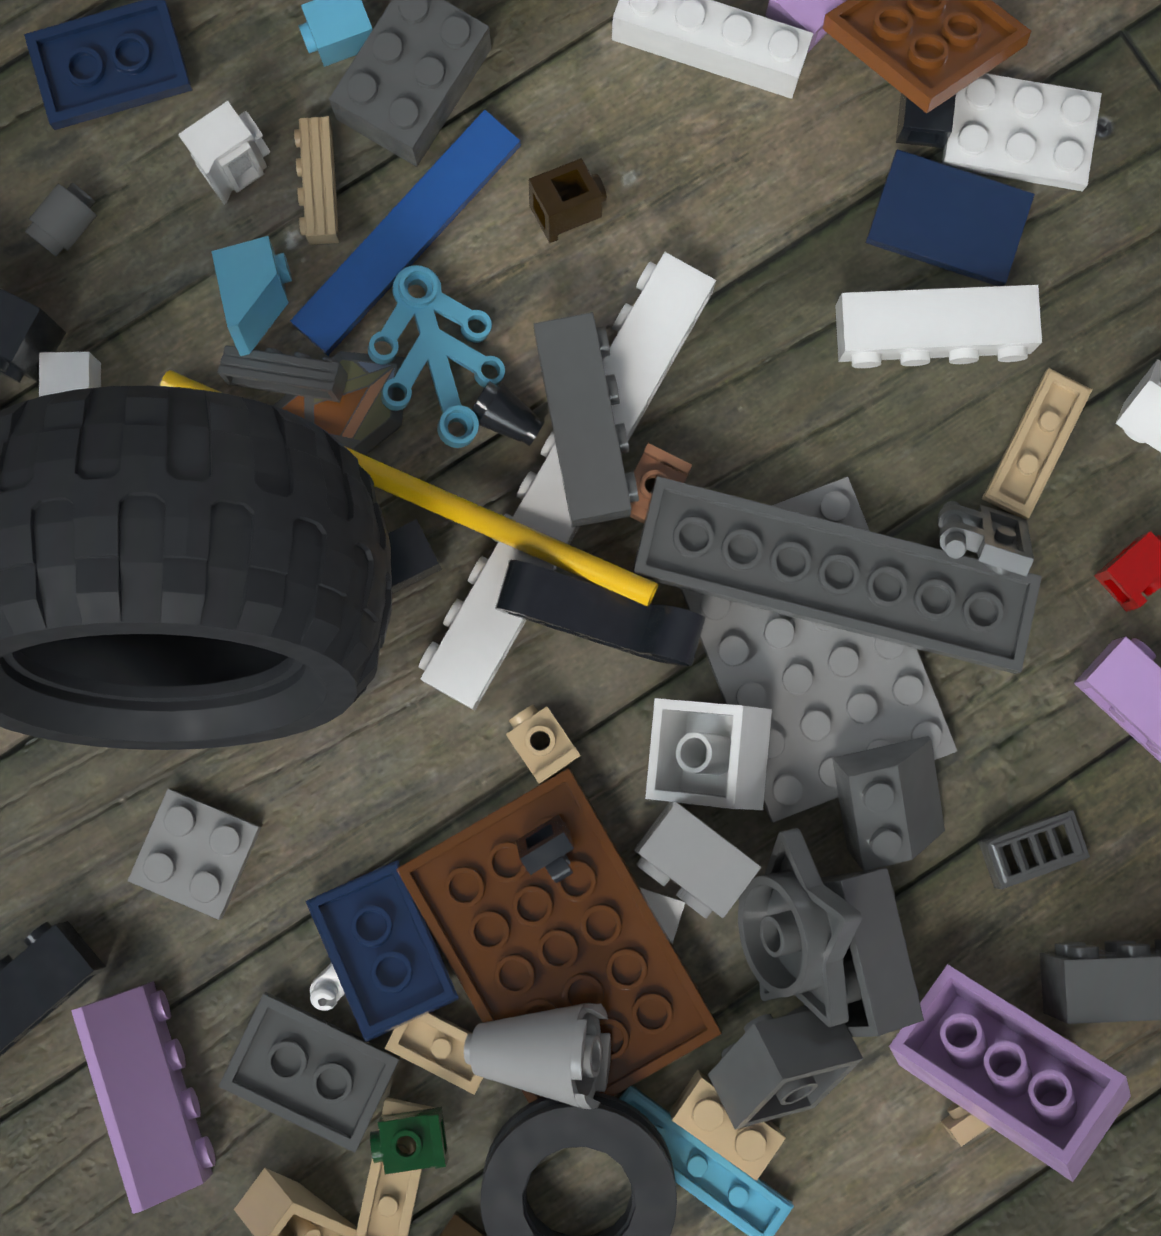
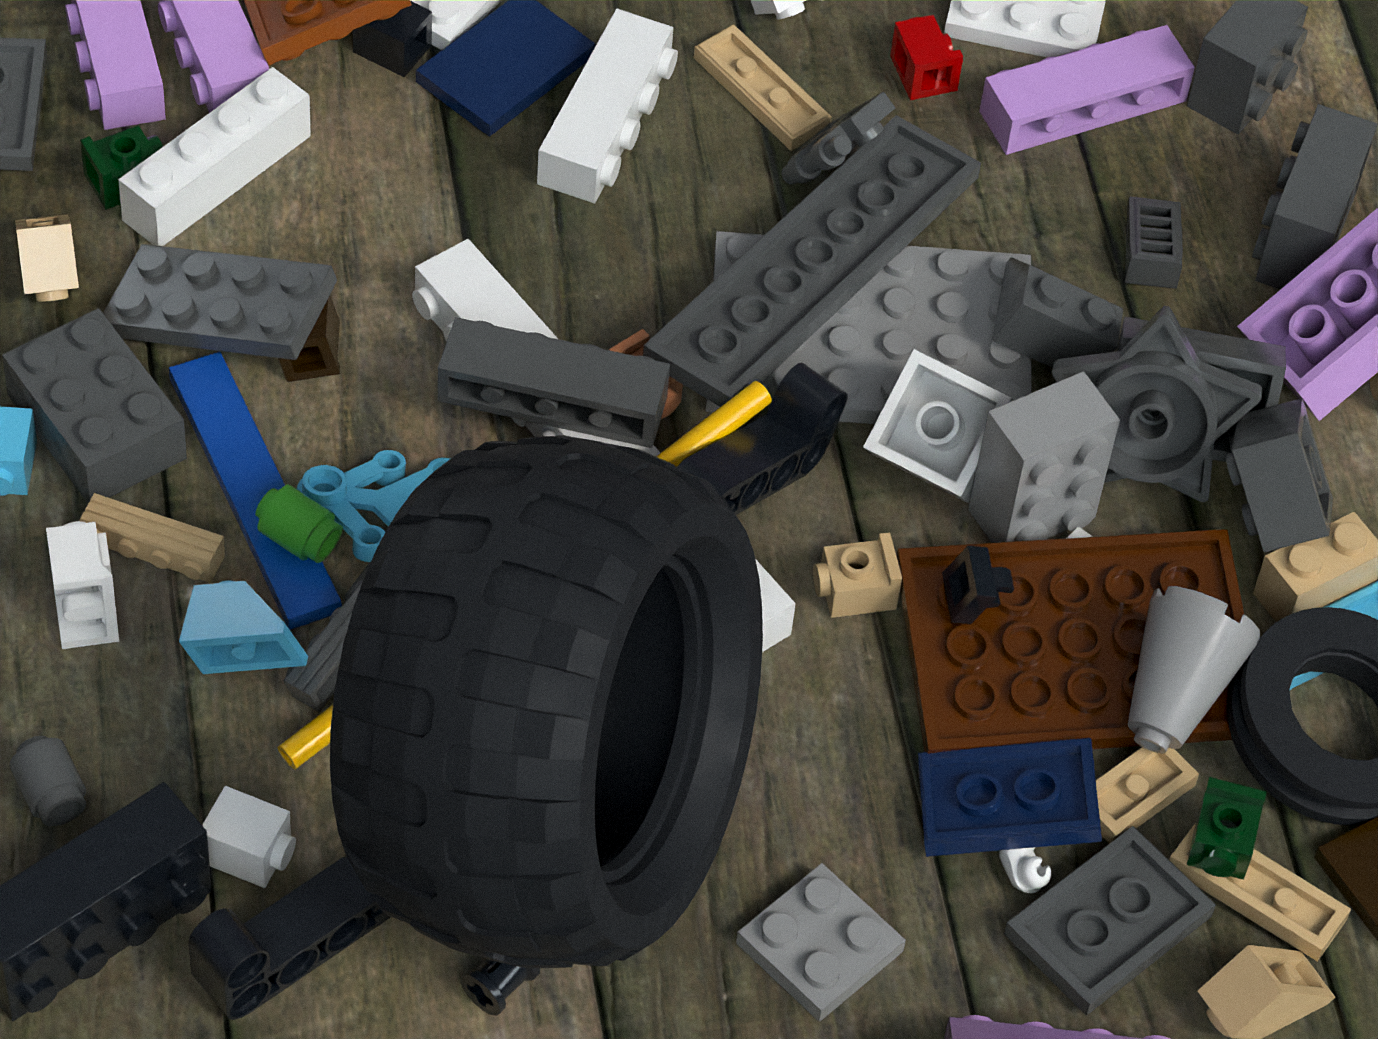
camera: 70 degrees left, 30 degrees down
none -> dark grey plate [103,244,337,360]
none -> bright green brick [255,484,343,563]

